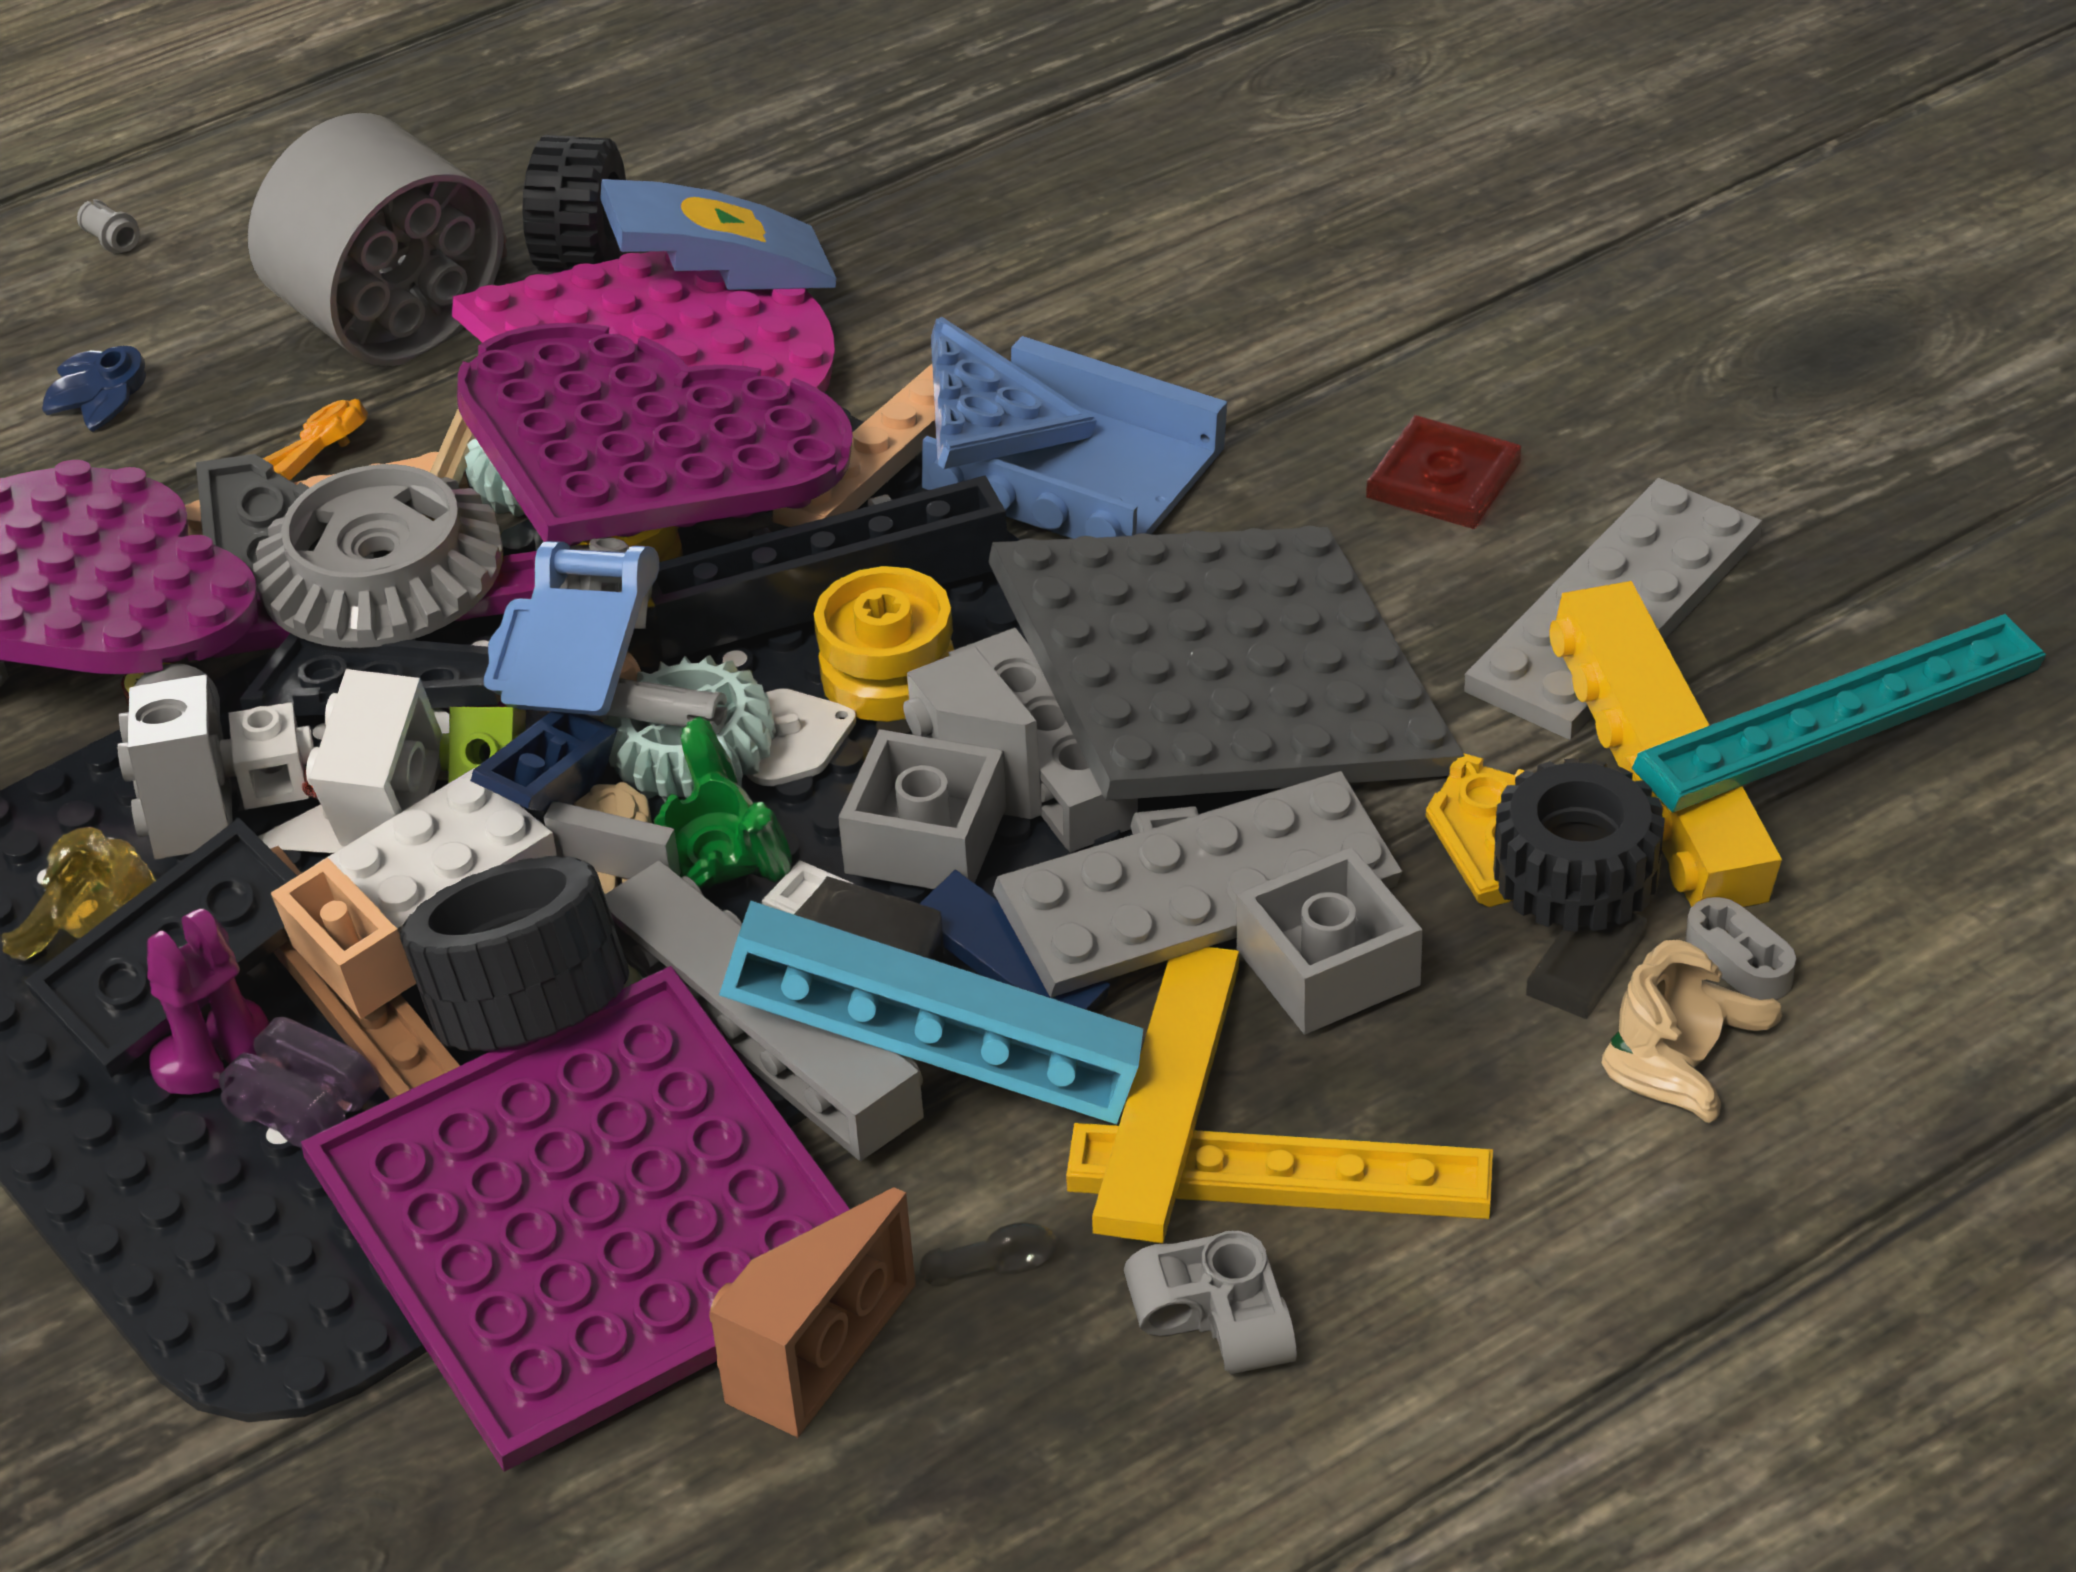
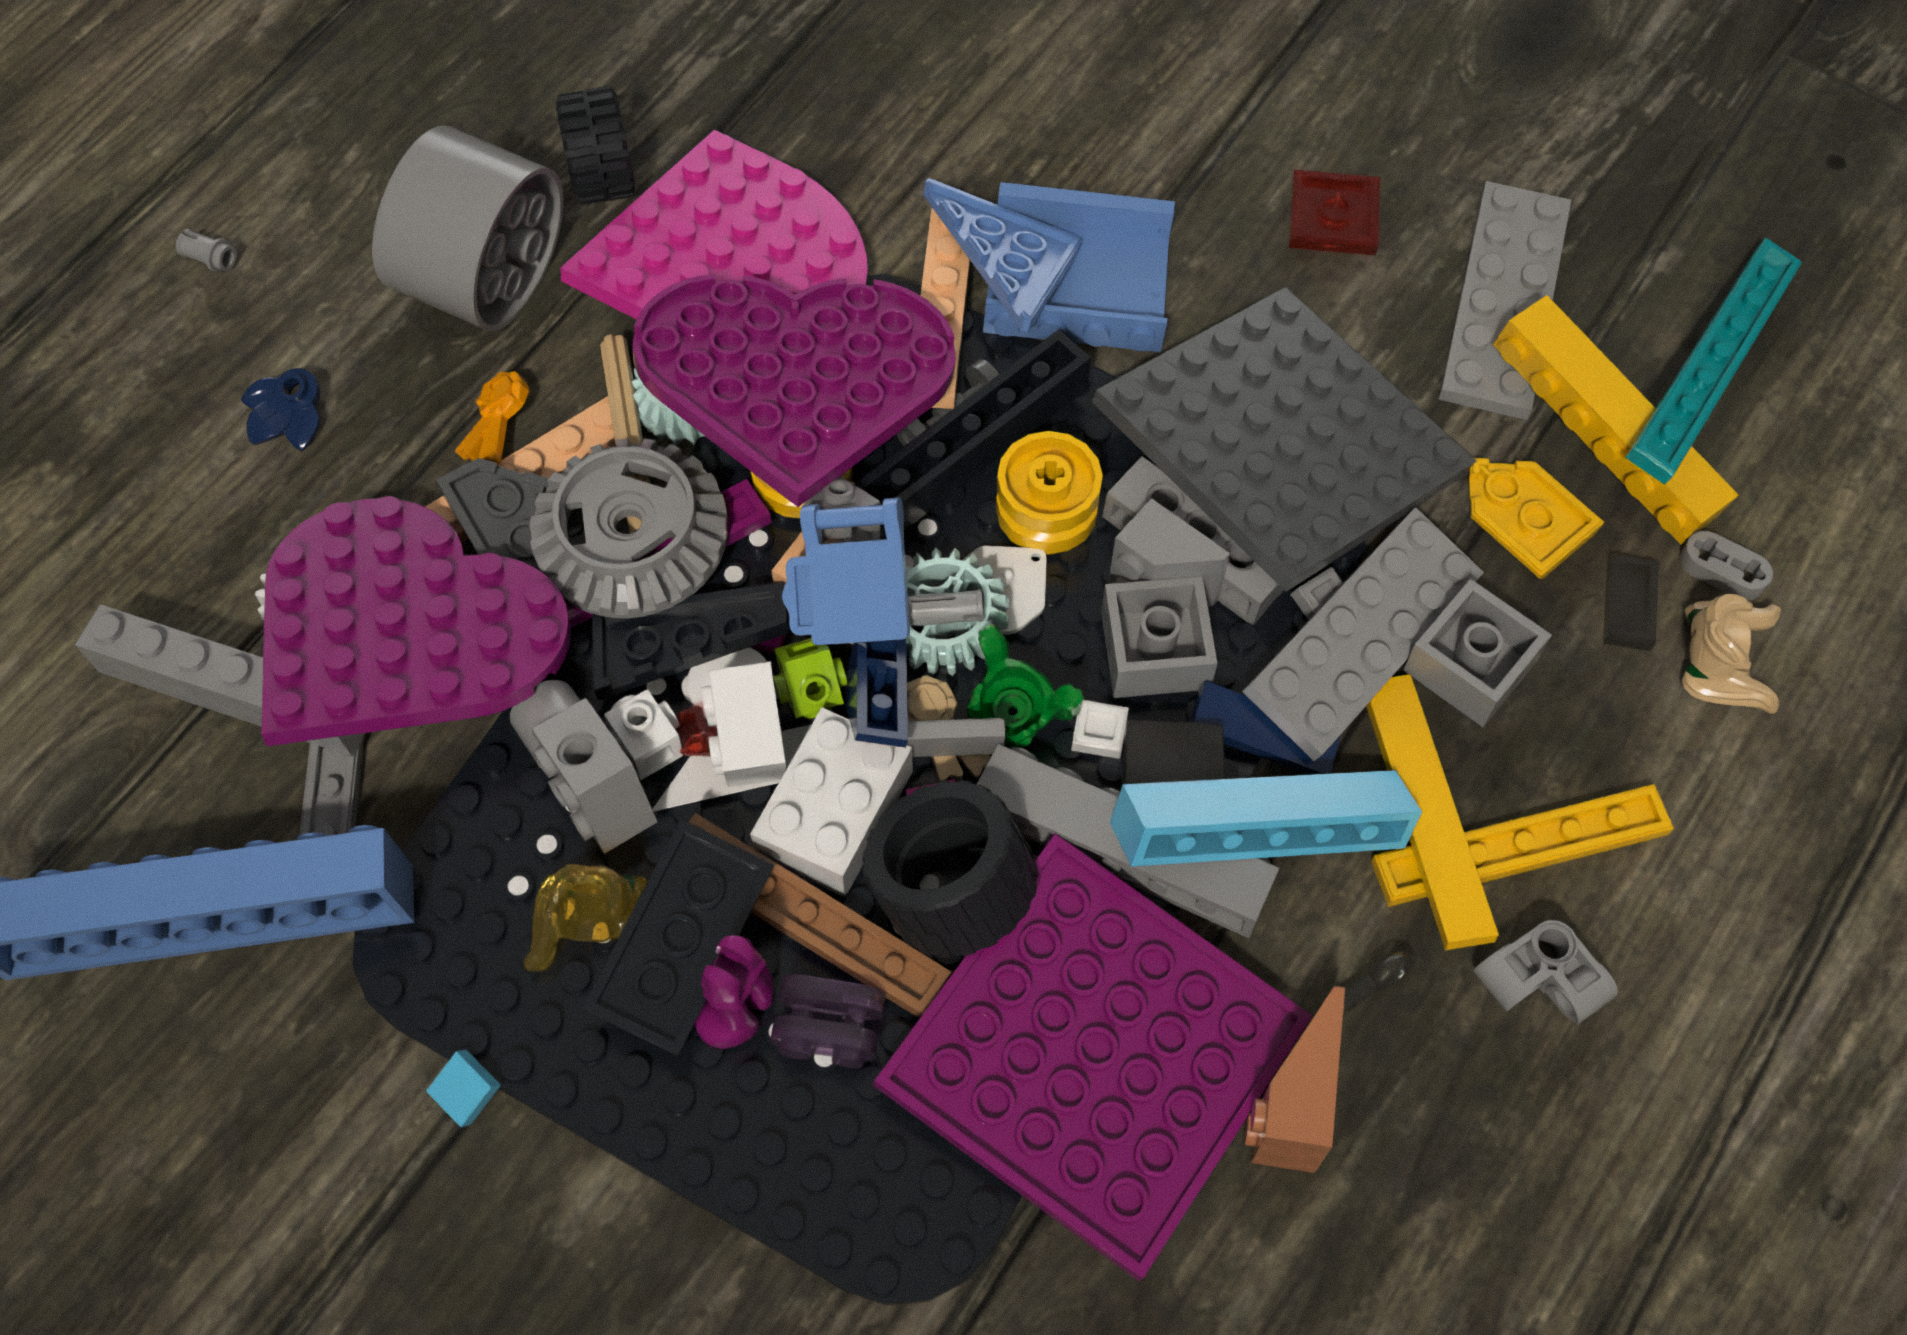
camera: 25 degrees left, 20 degrees up
light nougat brick [271,857,416,1019] -> none
medium blue slope [600,179,836,290] -> none
black tyre [1493,758,1665,932] -> none

